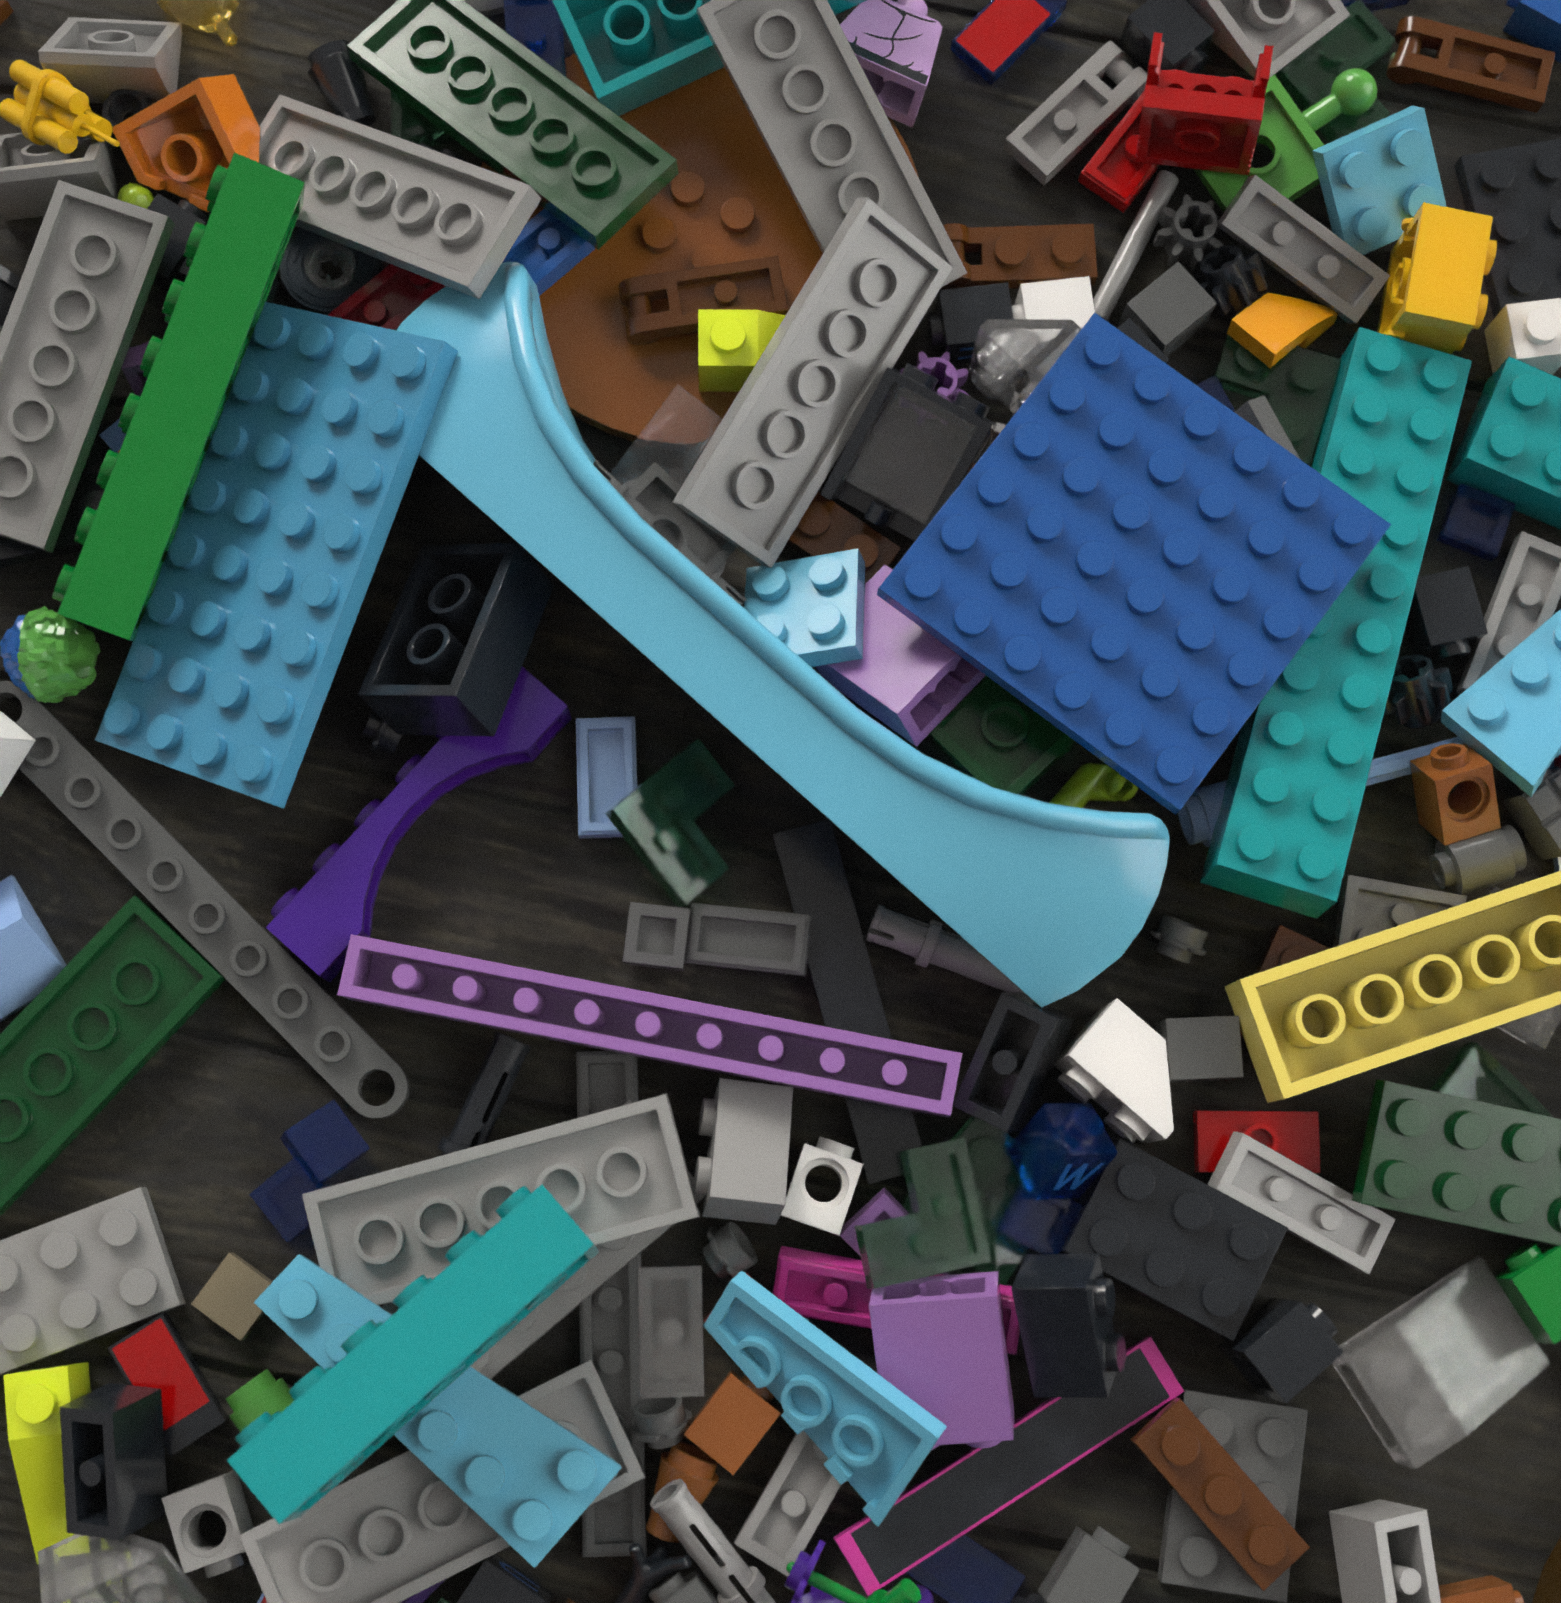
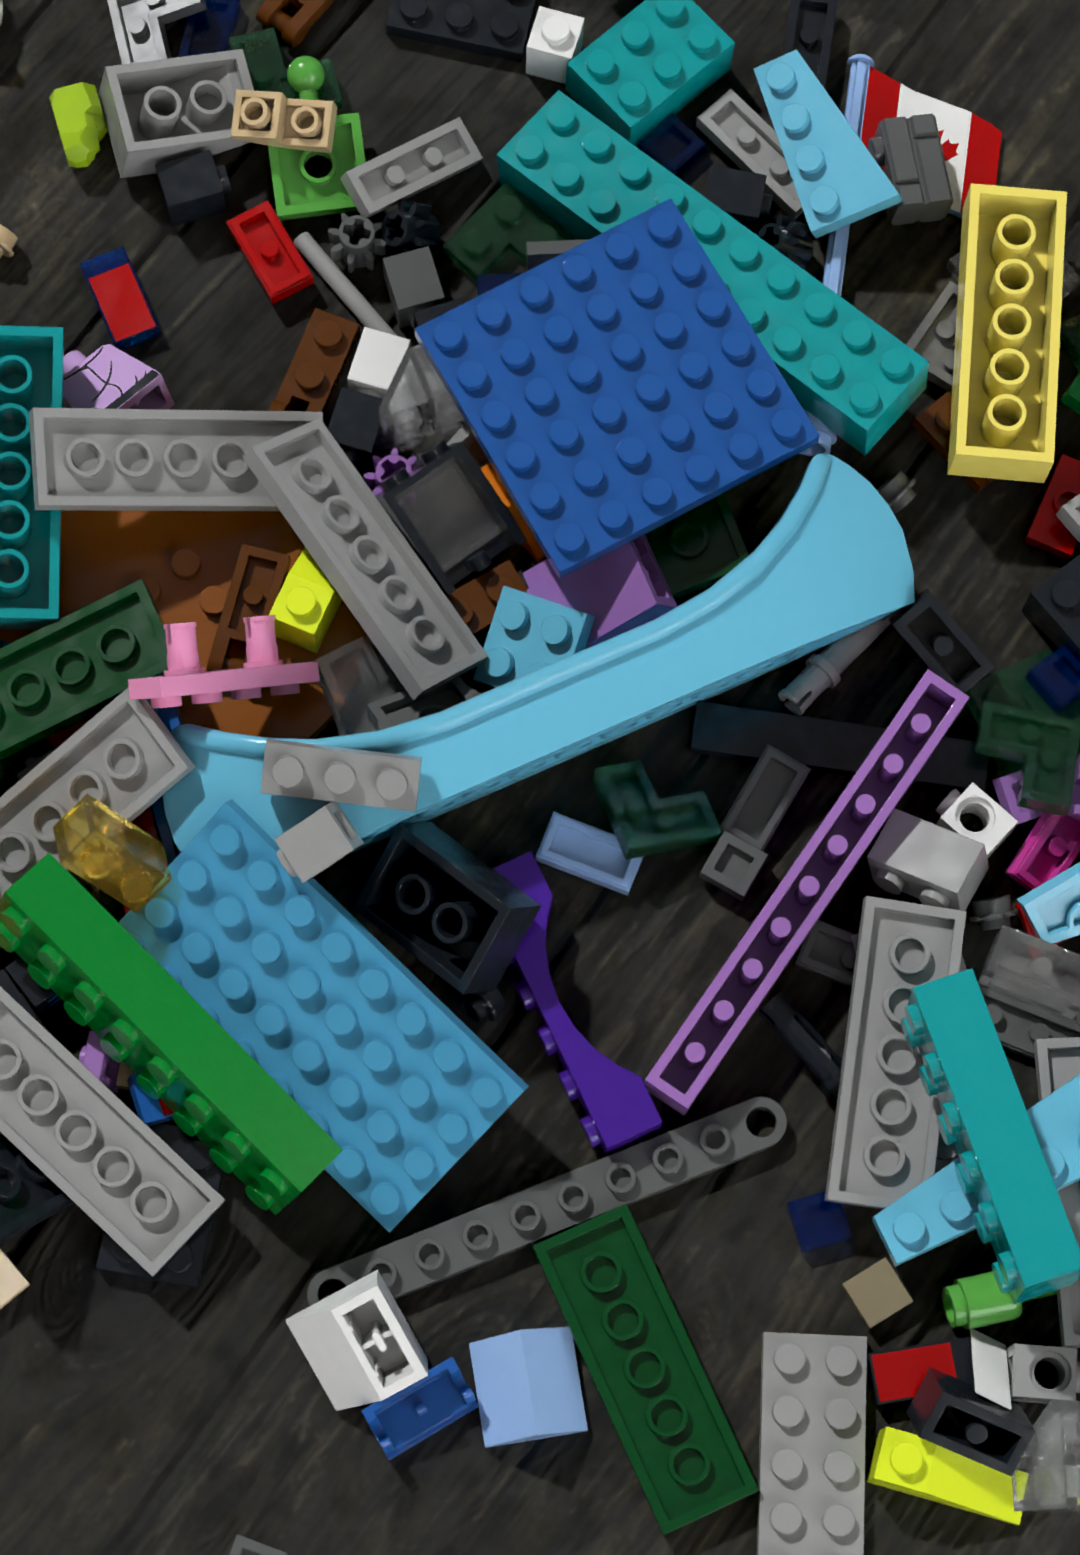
camera: 65 degrees left, 5 degrees down
bright green piece [0,606,101,703] -> none
clear blue tile [280,1100,370,1187] -> none
light grey plate [1003,41,1147,185] -> none
clear blue brick [1007,1103,1118,1200] -> none
lime arm [1049,763,1138,808] -> none
white slope [1054,998,1174,1144] -> none
red piece [1135,32,1274,176] -> none
dark grey brick [1155,1016,1244,1083] -> none
light orange slope [1227,293,1338,368] -> none
medium azure plate [1312,106,1447,255] -> none
yellow brick [1377,202,1497,354] -> none
dark orange brick [1410,743,1501,846] -> none
dark grey brick [1429,825,1527,895] -> none
none -> clear yellow brick [53,794,172,913]
none -> bright pink plate [128,615,320,708]
none -> tan slope [230,89,338,153]
none -> light grey plate [260,739,422,812]
none -> light grey brick [274,802,364,883]
none -> white sticker [970,1329,1012,1410]

